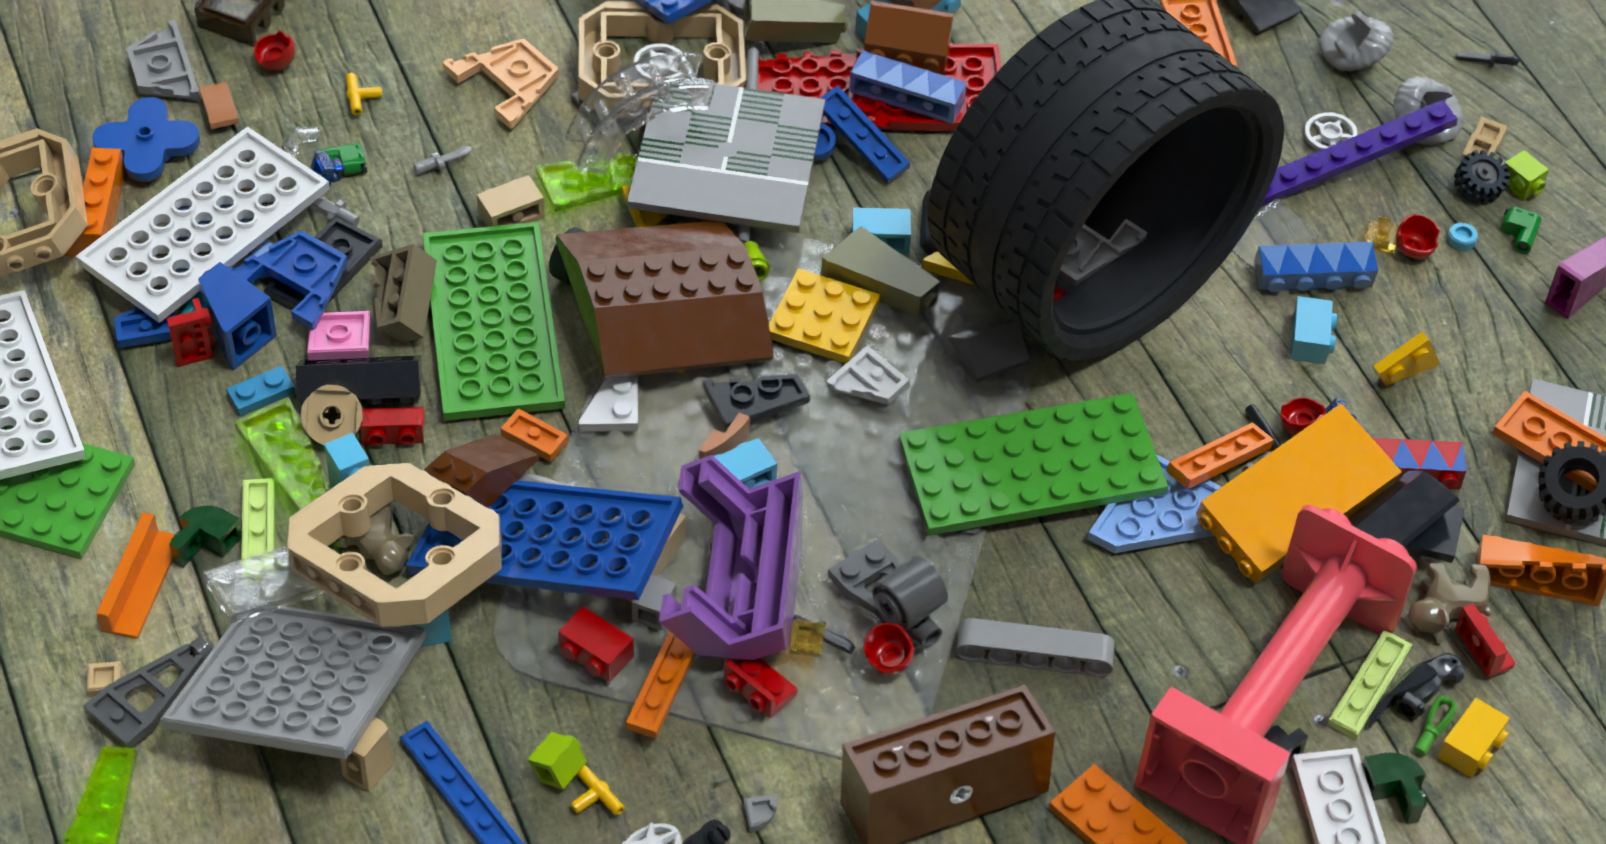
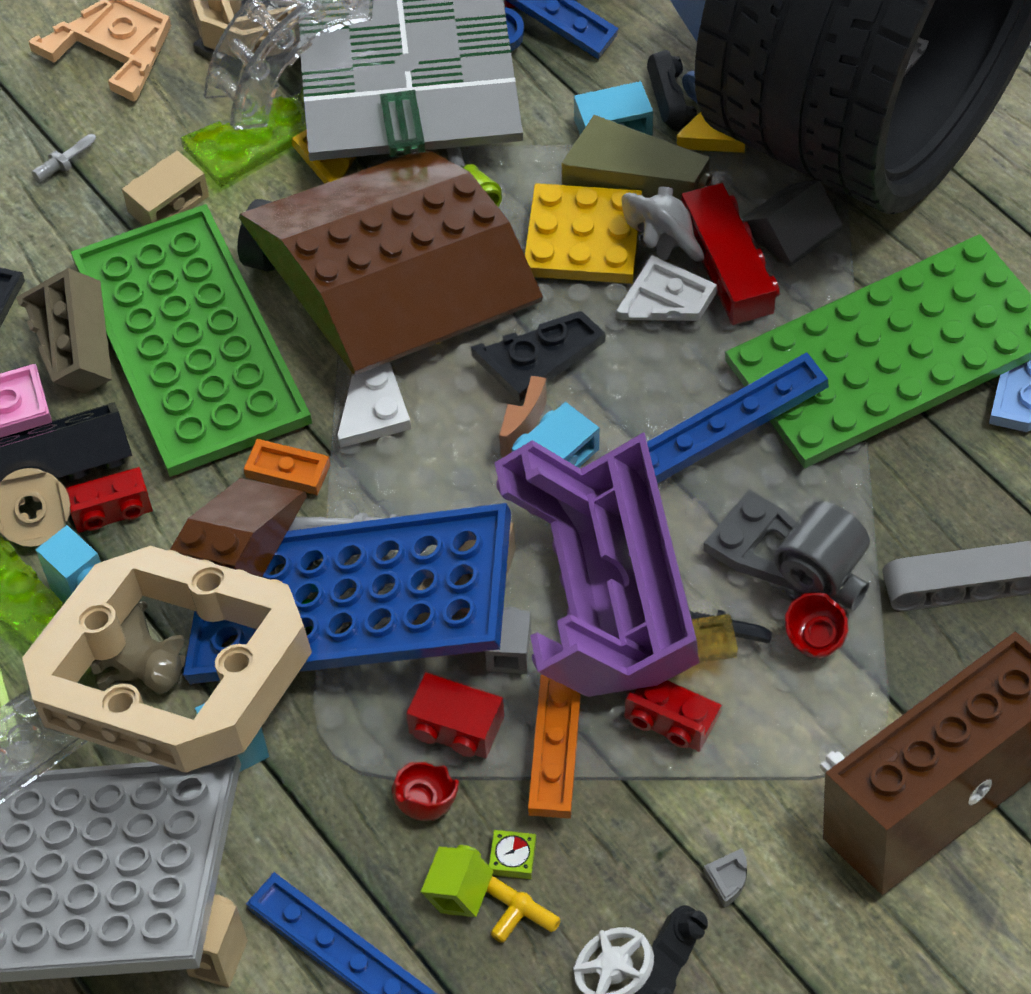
camera: 10 degrees left, 5 degrees up
none -> clear green tile [380,90,426,156]
none -> red hair [392,762,459,821]
none -> tile [489,830,537,879]
none -> light grey piece [622,187,704,261]
none -> blue plate [647,352,829,484]
none -> red brick [681,182,780,325]

